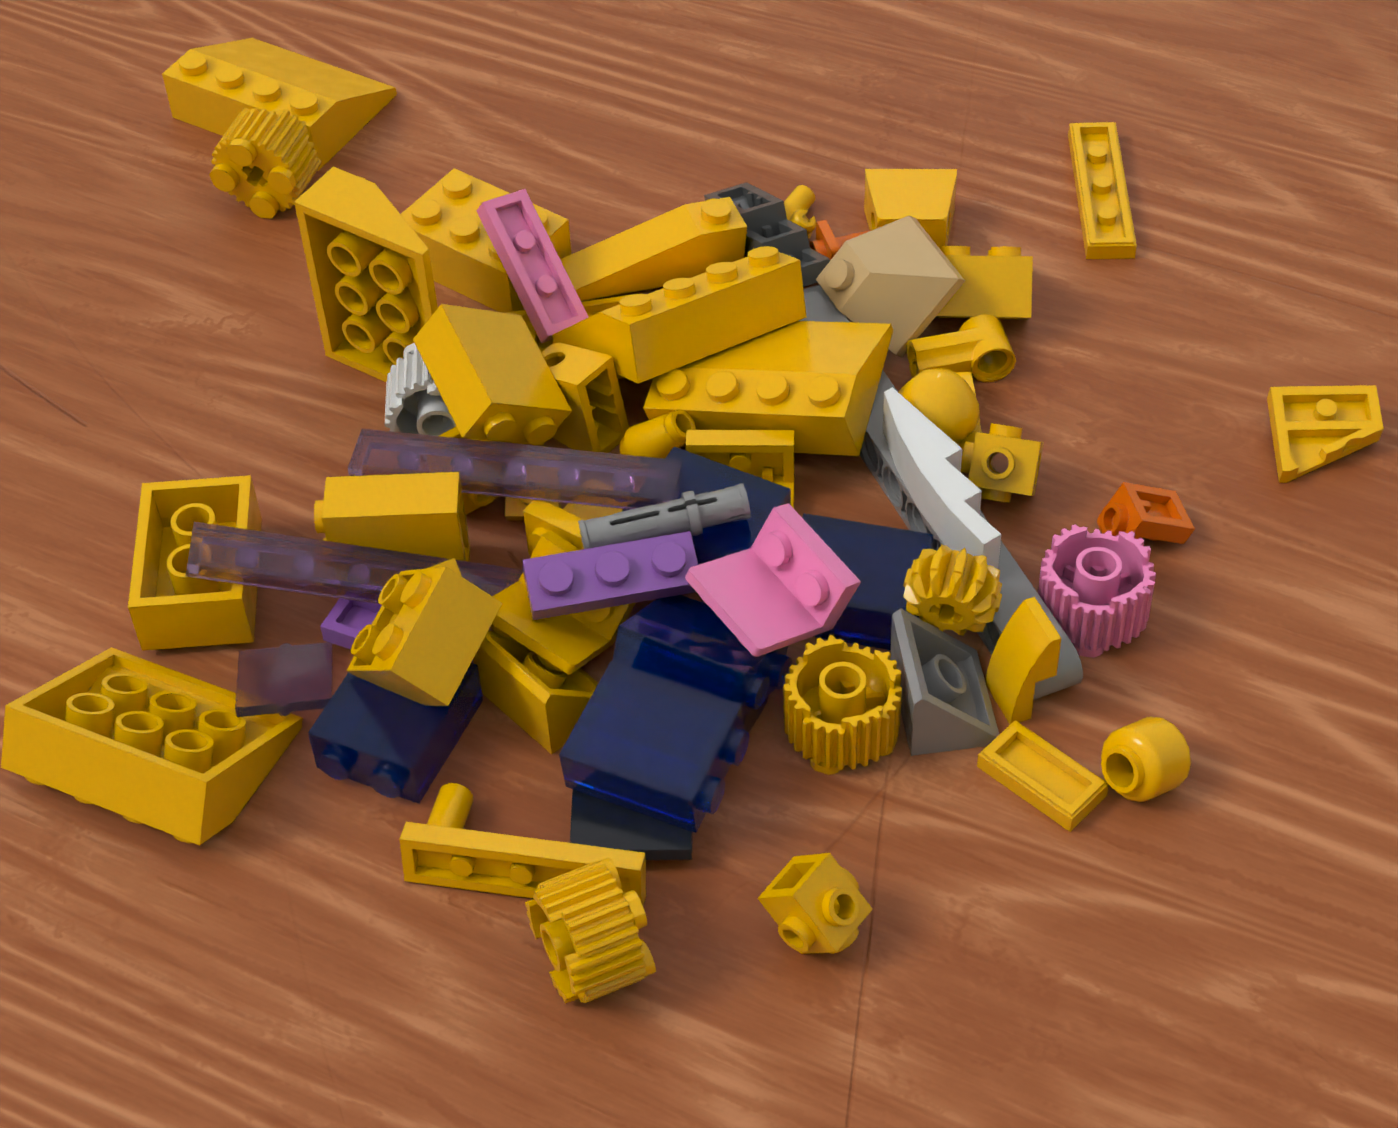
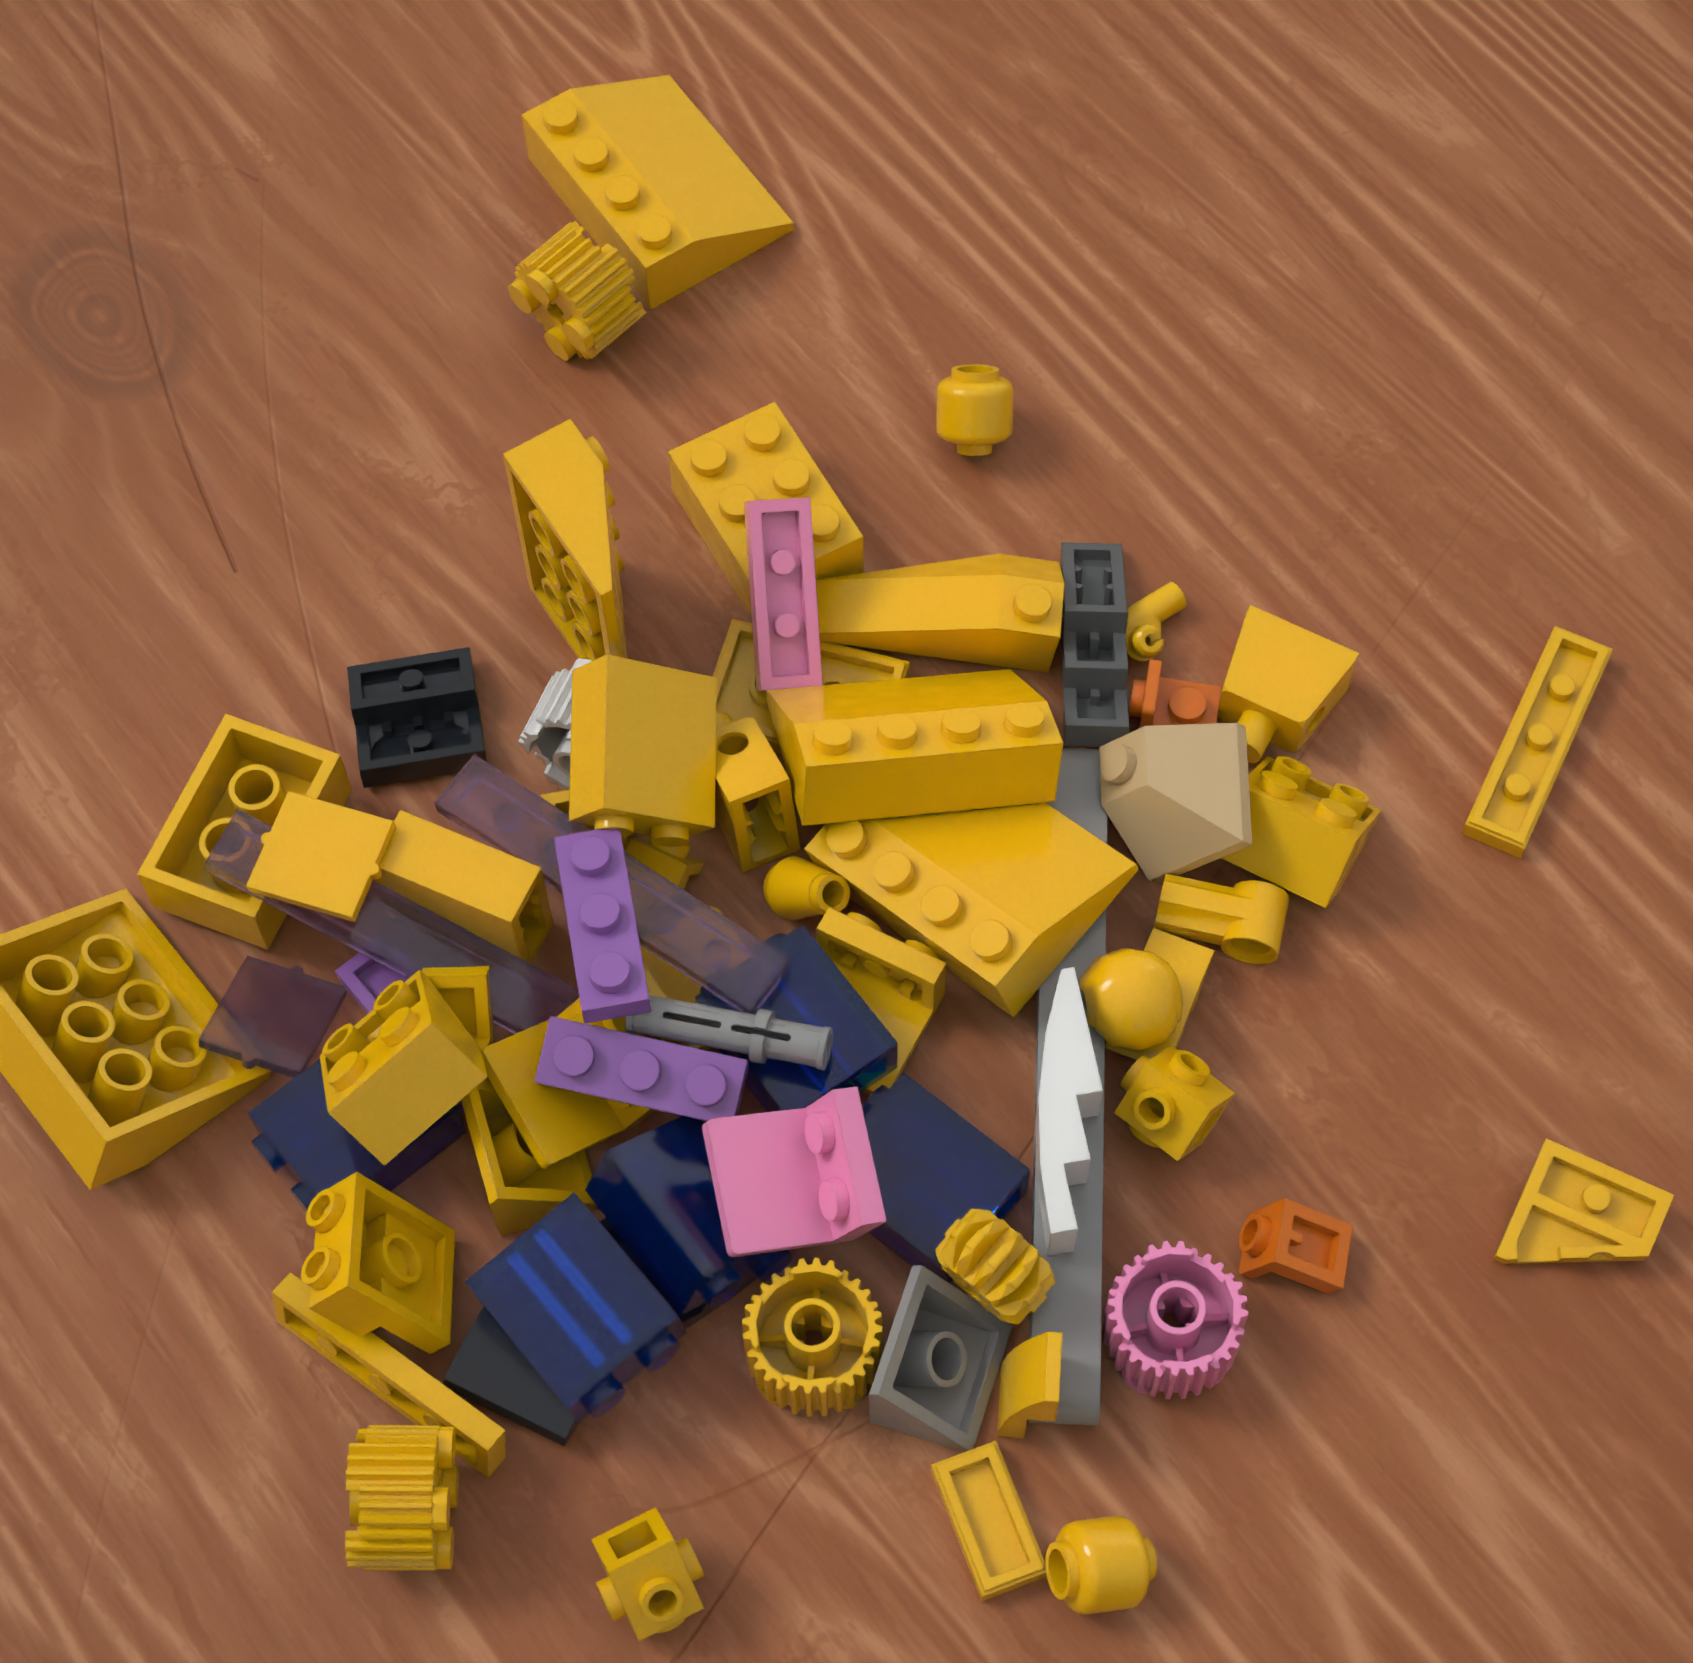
camera: 25 degrees right, 15 degrees up
none -> yellow piece [246,791,396,922]
none -> yellow plate [301,1171,455,1355]
none -> black slope [347,647,488,788]
none -> medium lavender plate [554,829,652,1024]
none -> yellow head [936,364,1013,456]

